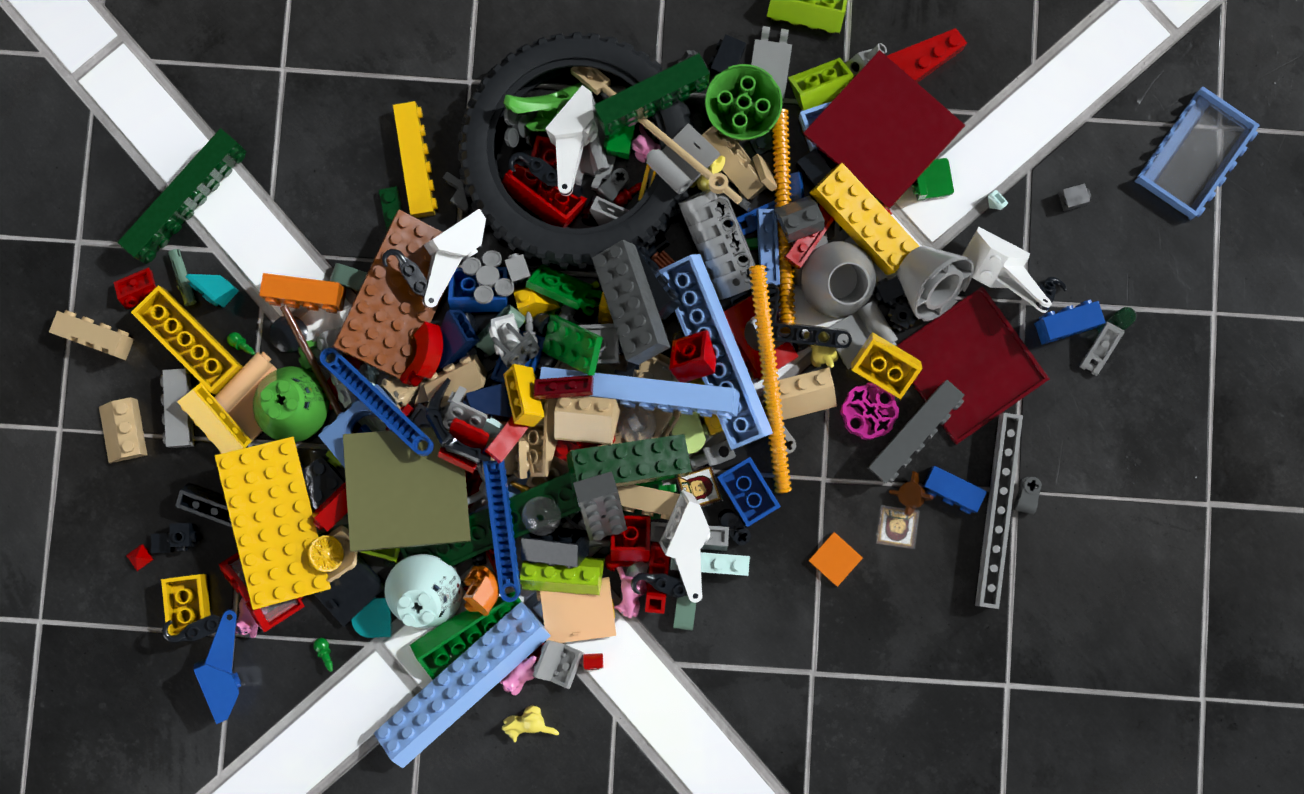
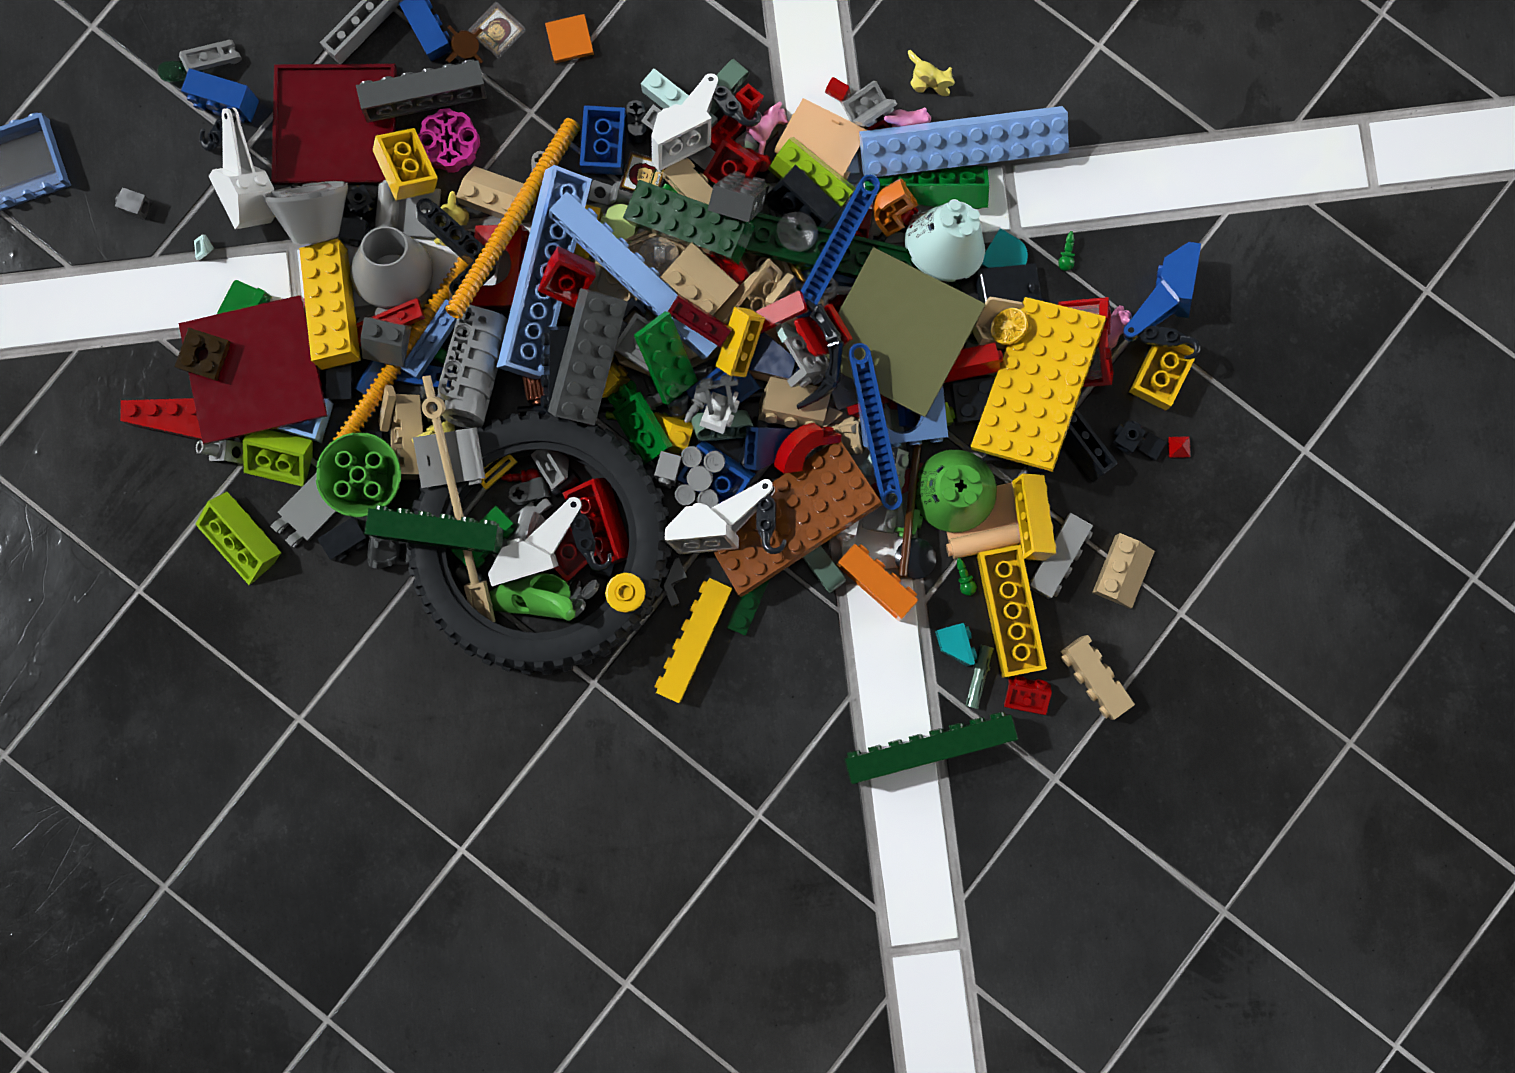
camera: 145 degrees left, 0 degrees up
bright pink animal [631,124,661,163] -> none
none -> dark brown brick [174,327,231,381]
none -> yellow wheel [605,573,646,613]

